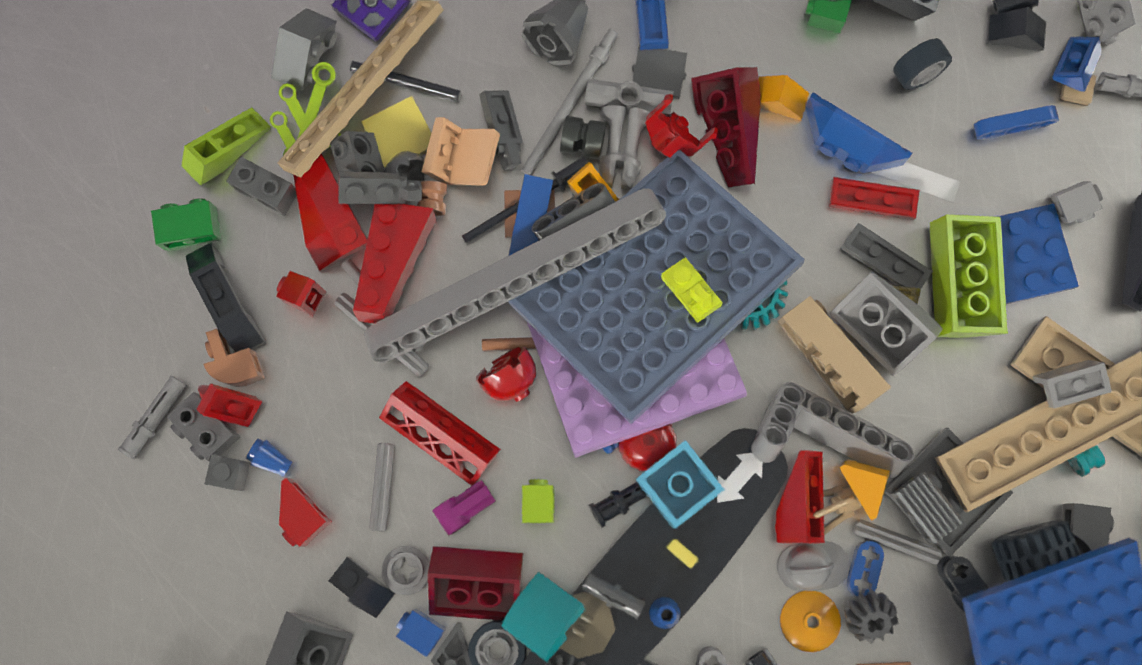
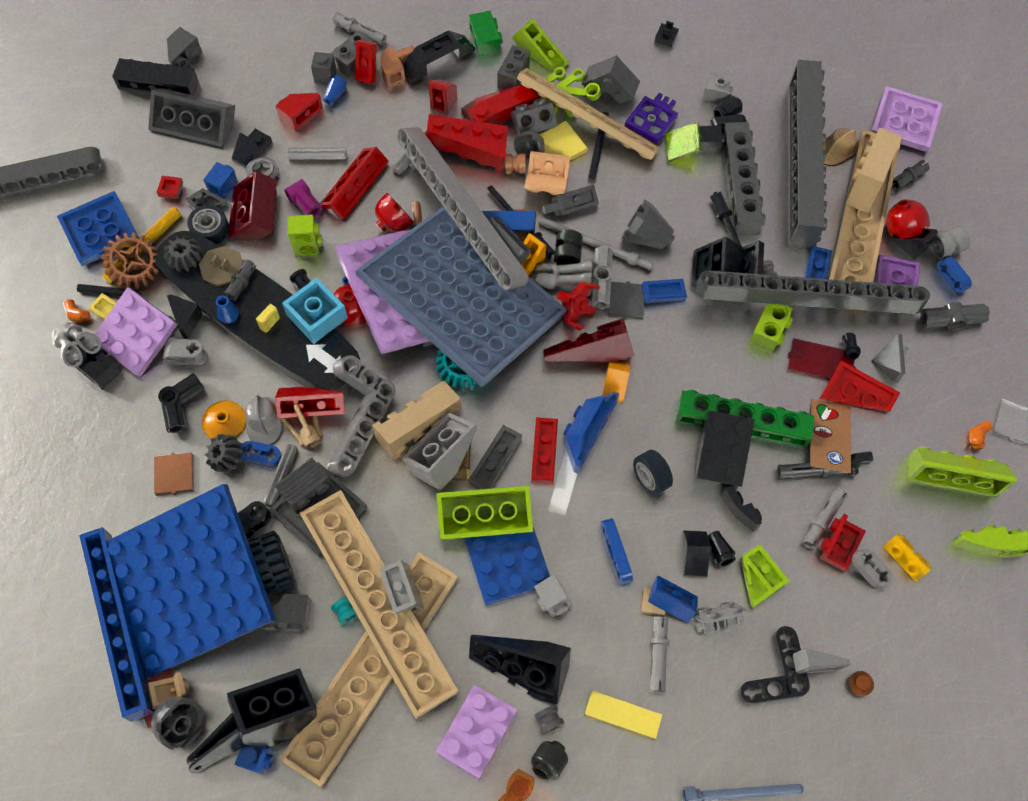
camera: 80 degrees right, 15 degrees down
dark grey hinge [338,172,422,204] -> none
teal slope [502,572,585,662] -> none
neon yellow hinge [661,257,722,323] -> none
light orange slope [839,459,890,521] -> none

